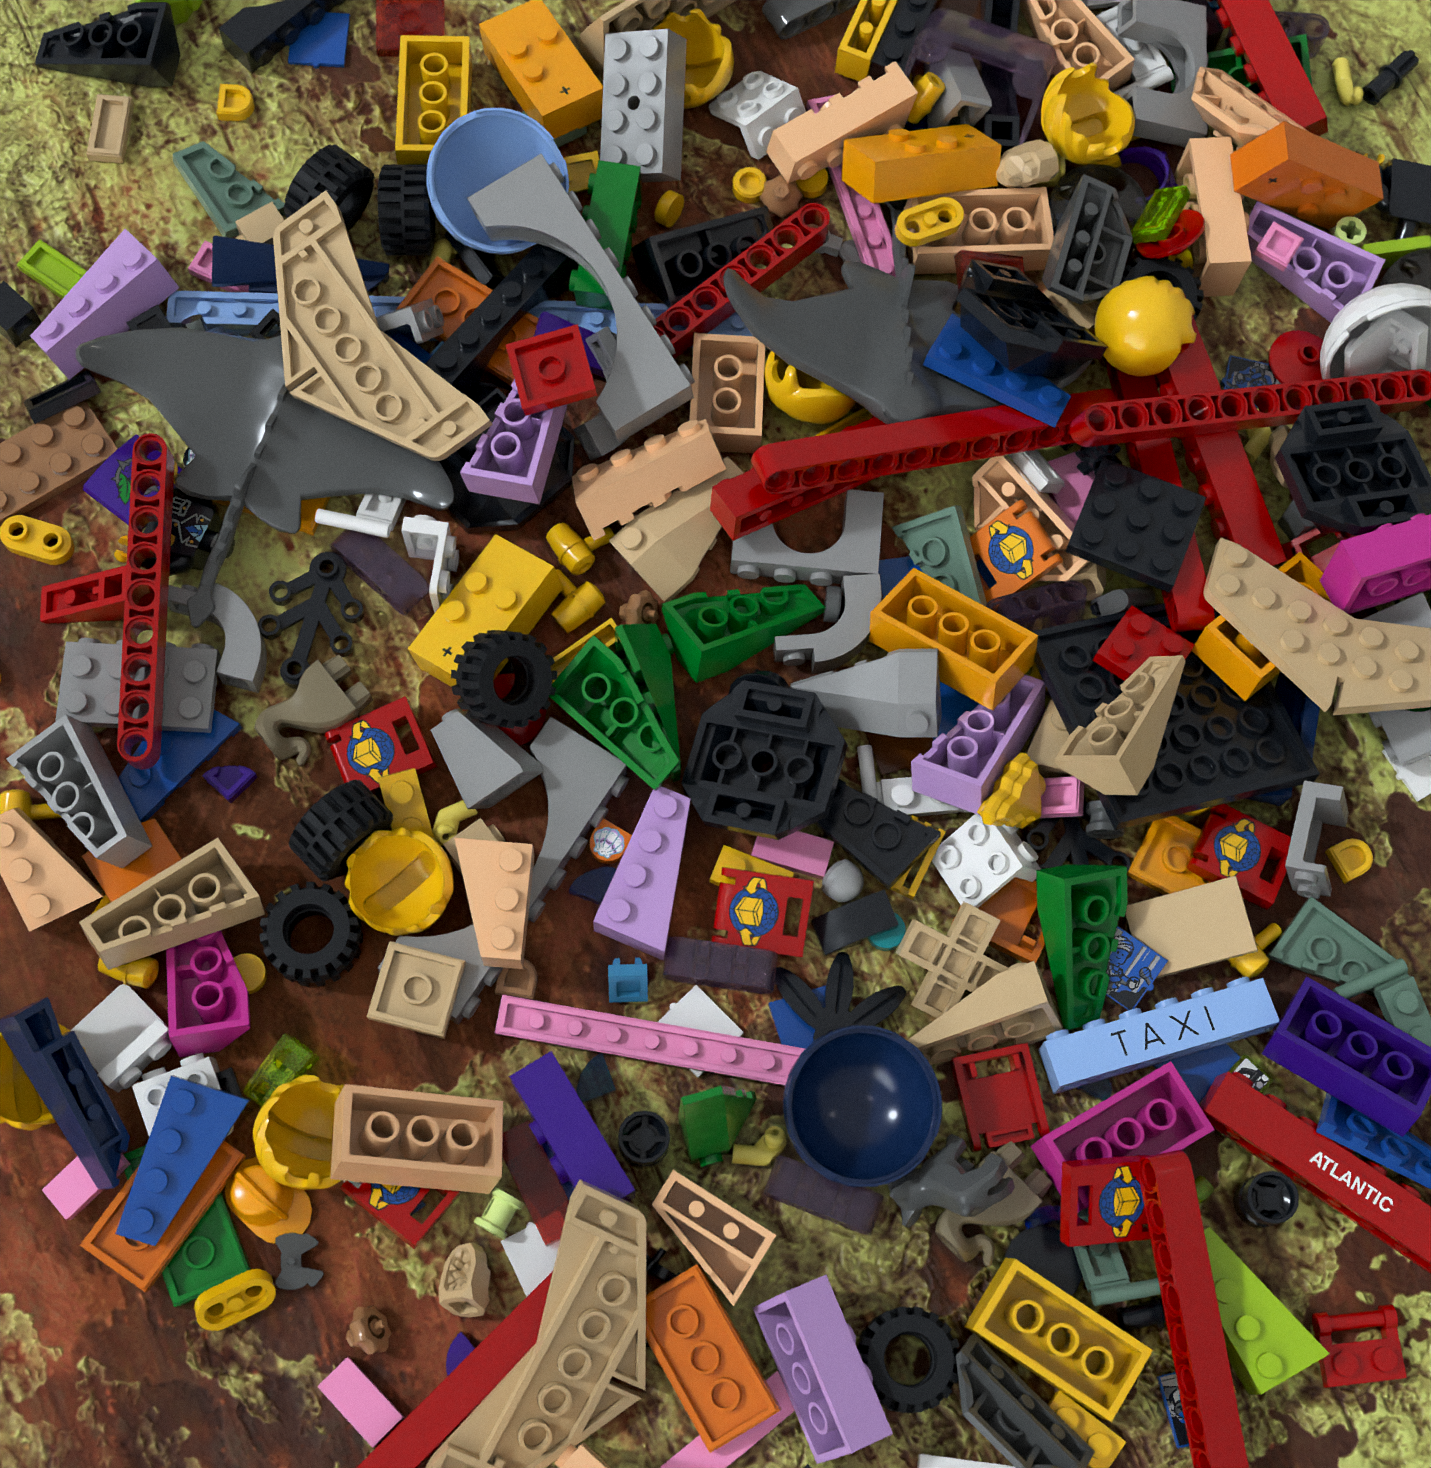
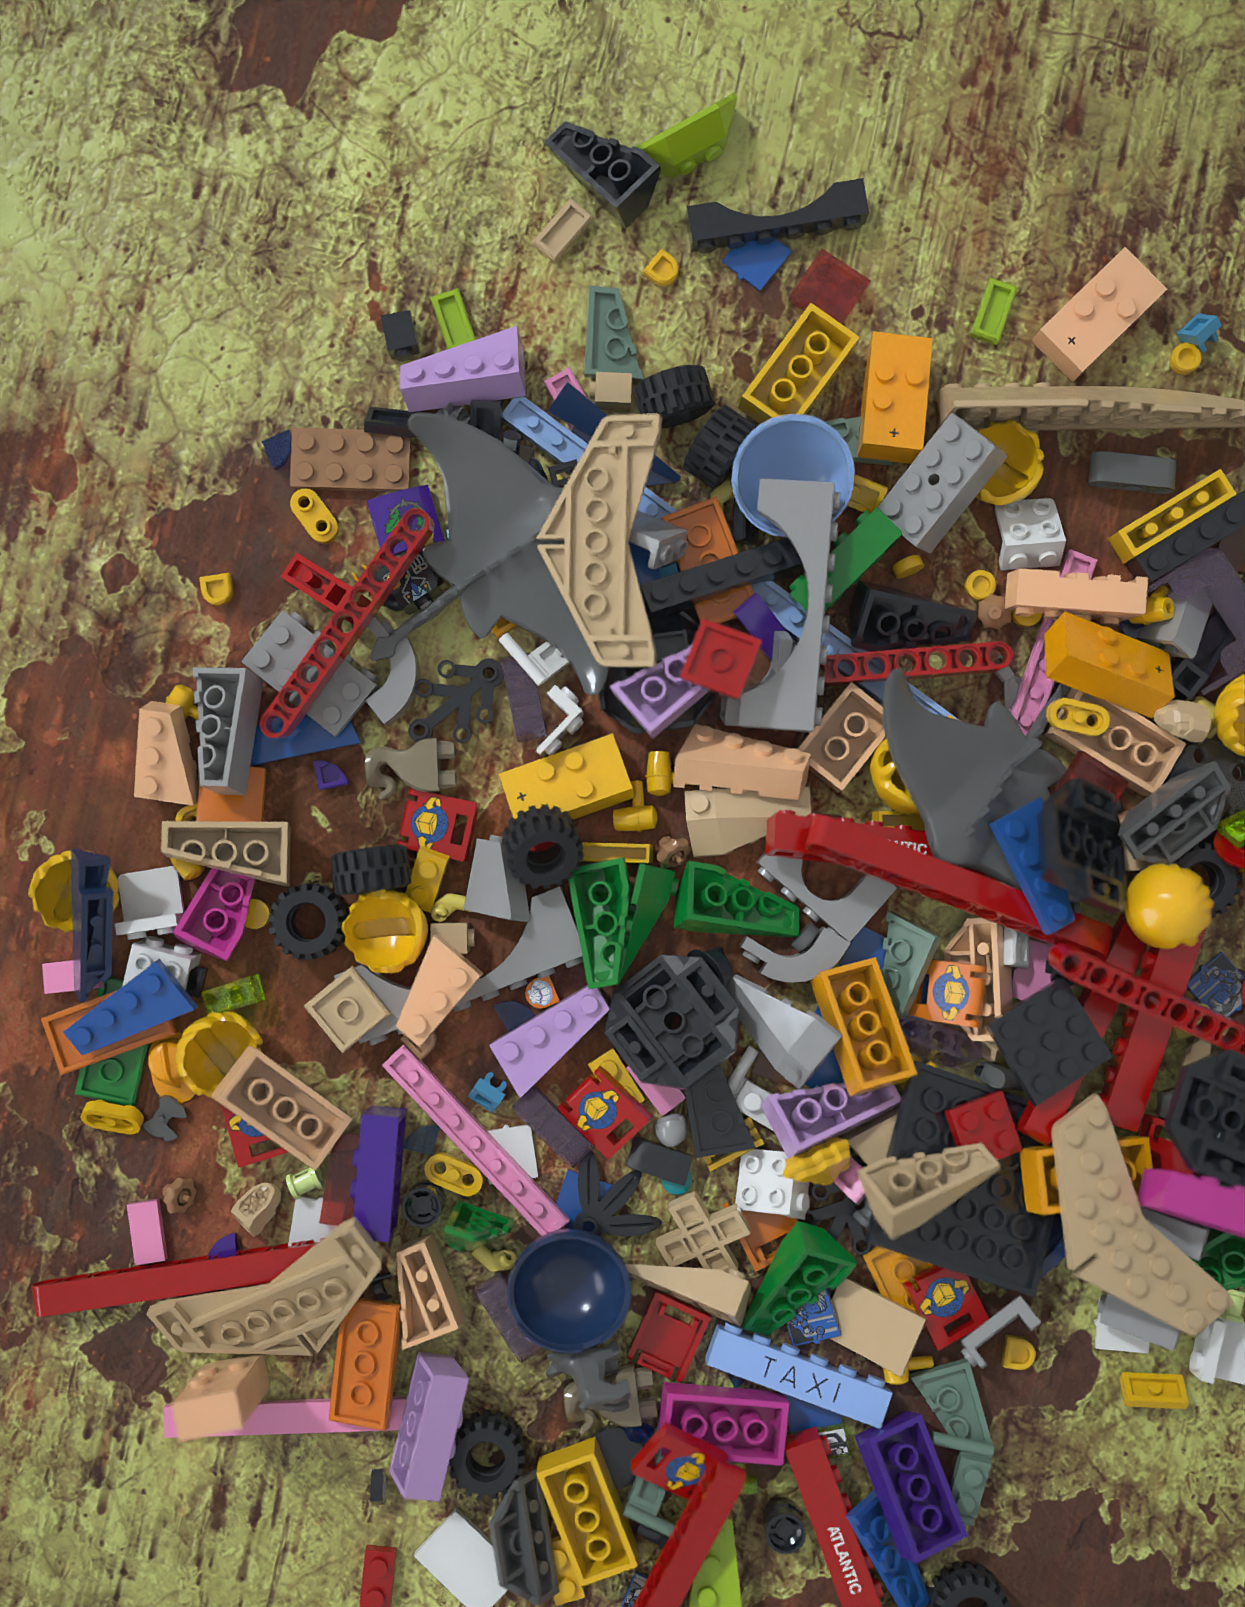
camera: 45 degrees right, 15 degrees up
none -> yellow plate [424,1152,484,1196]

